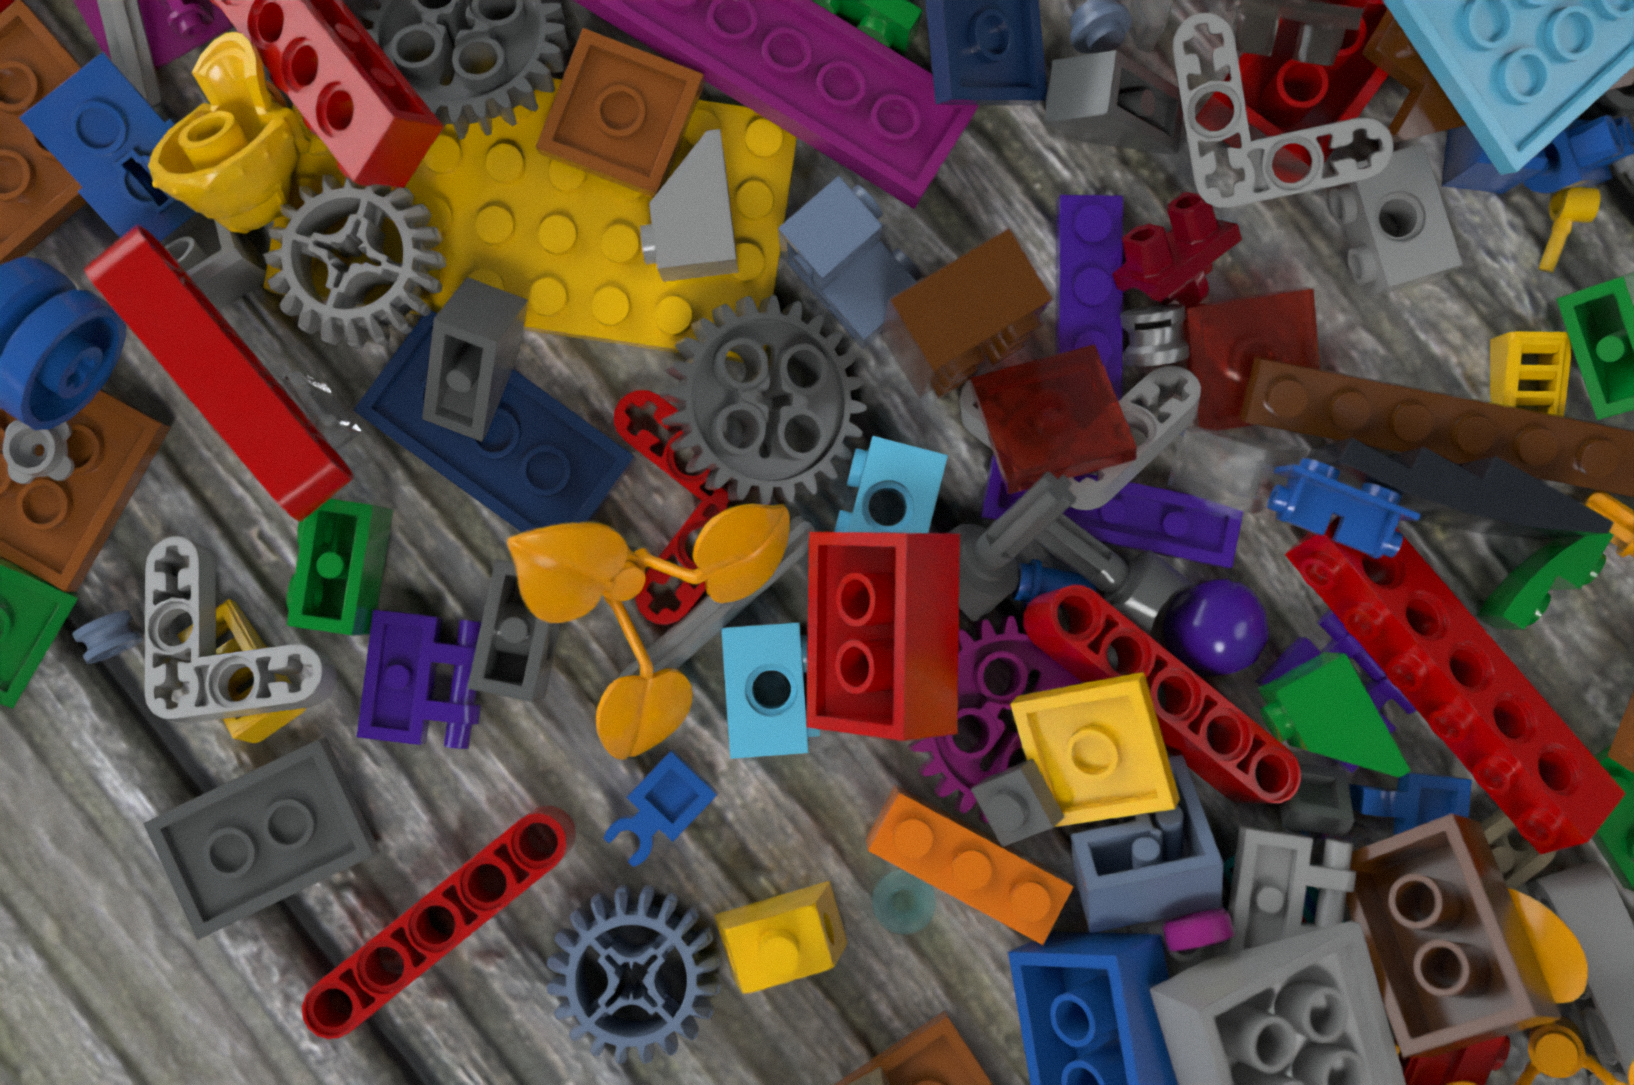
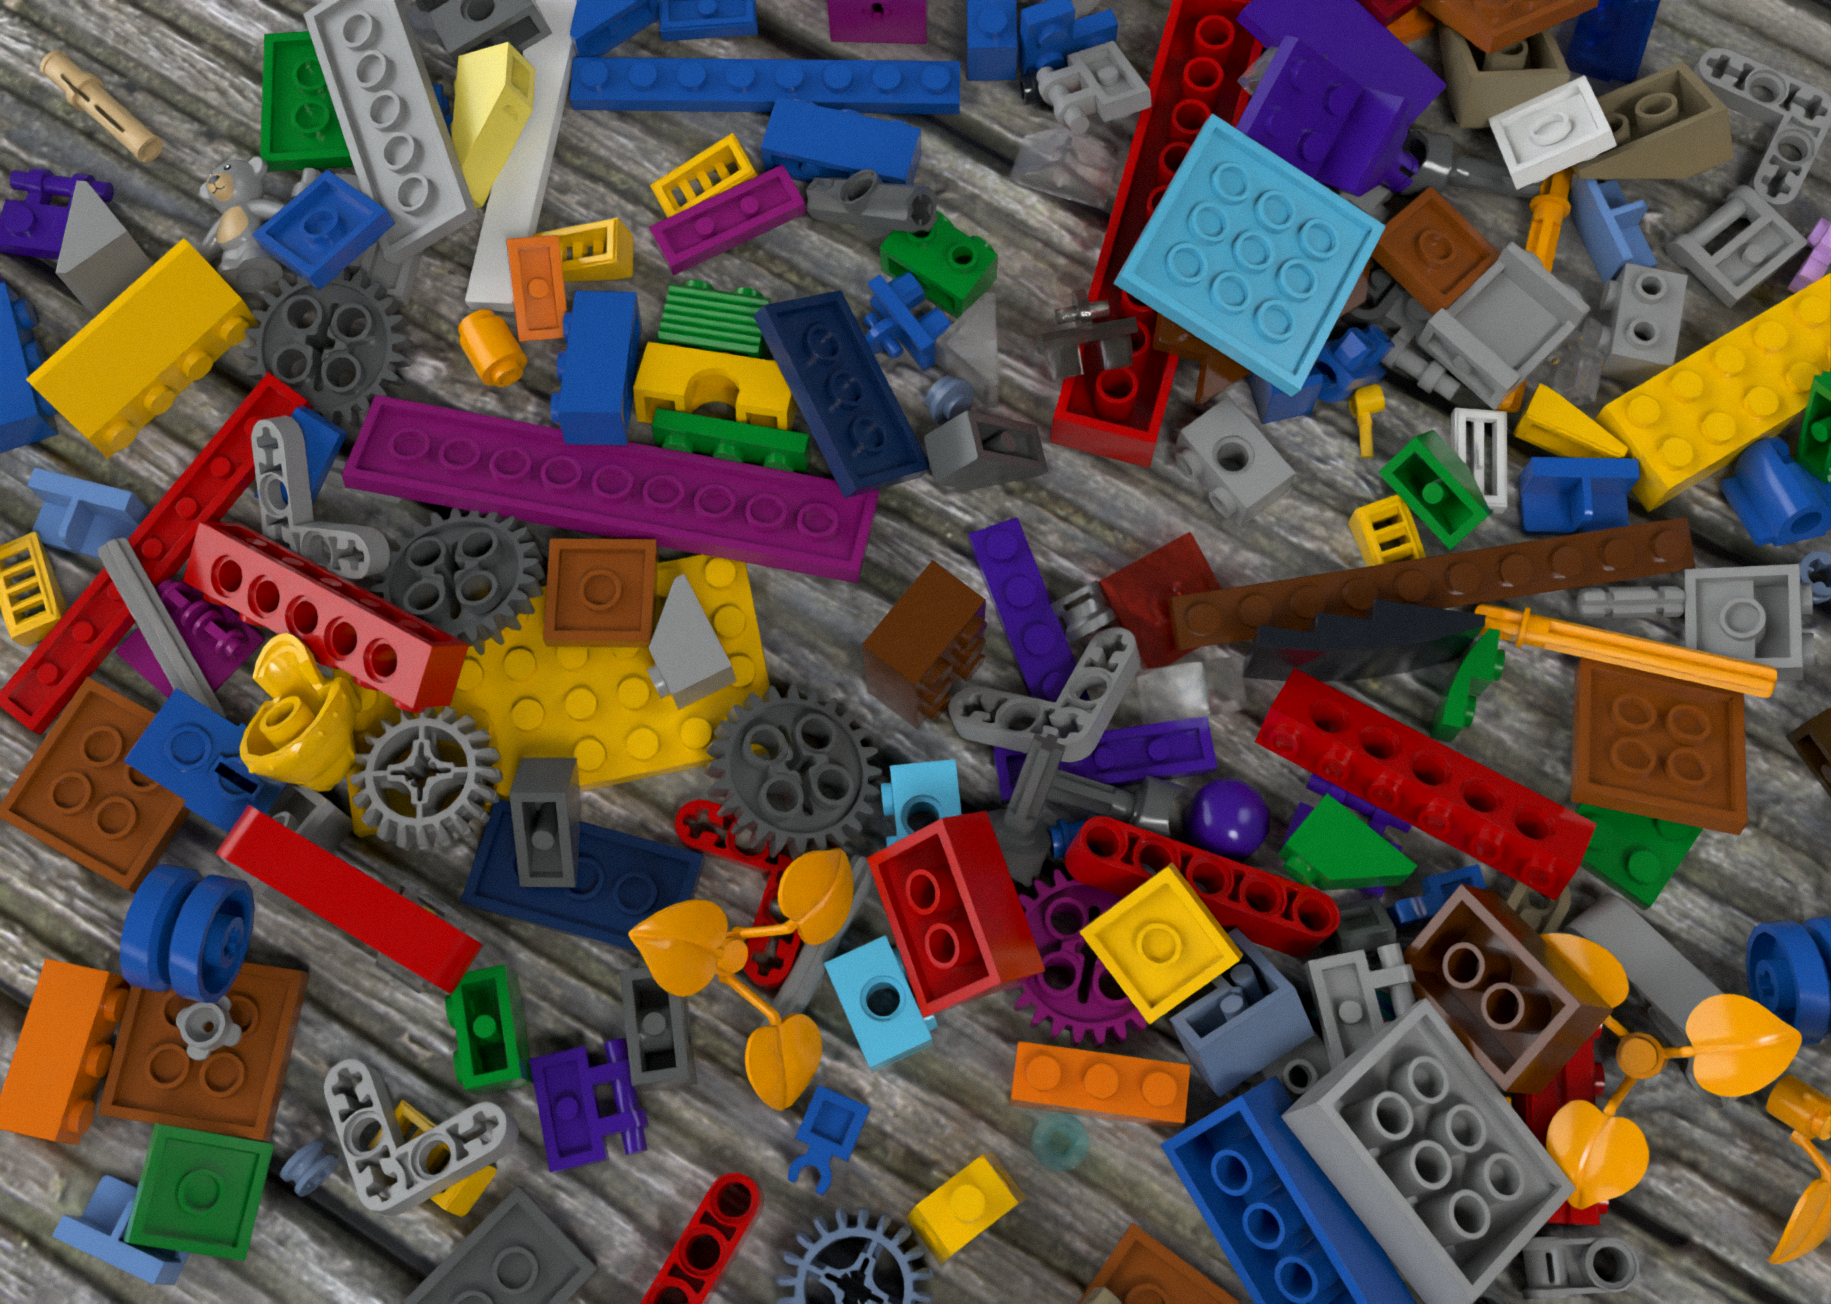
camera: 10 degrees left, 15 degrees down
sand blue brick [778,176,922,350] -> none
clear red plate [971,344,1137,494] -> none
dark grey plate [971,758,1065,847] -> none
dark red hips [1112,192,1242,307] -> none
magenta tile [1162,908,1235,951] -> none
light grey beam [1173,13,1394,208] -> none
blue hinge [1267,458,1421,559] -> none

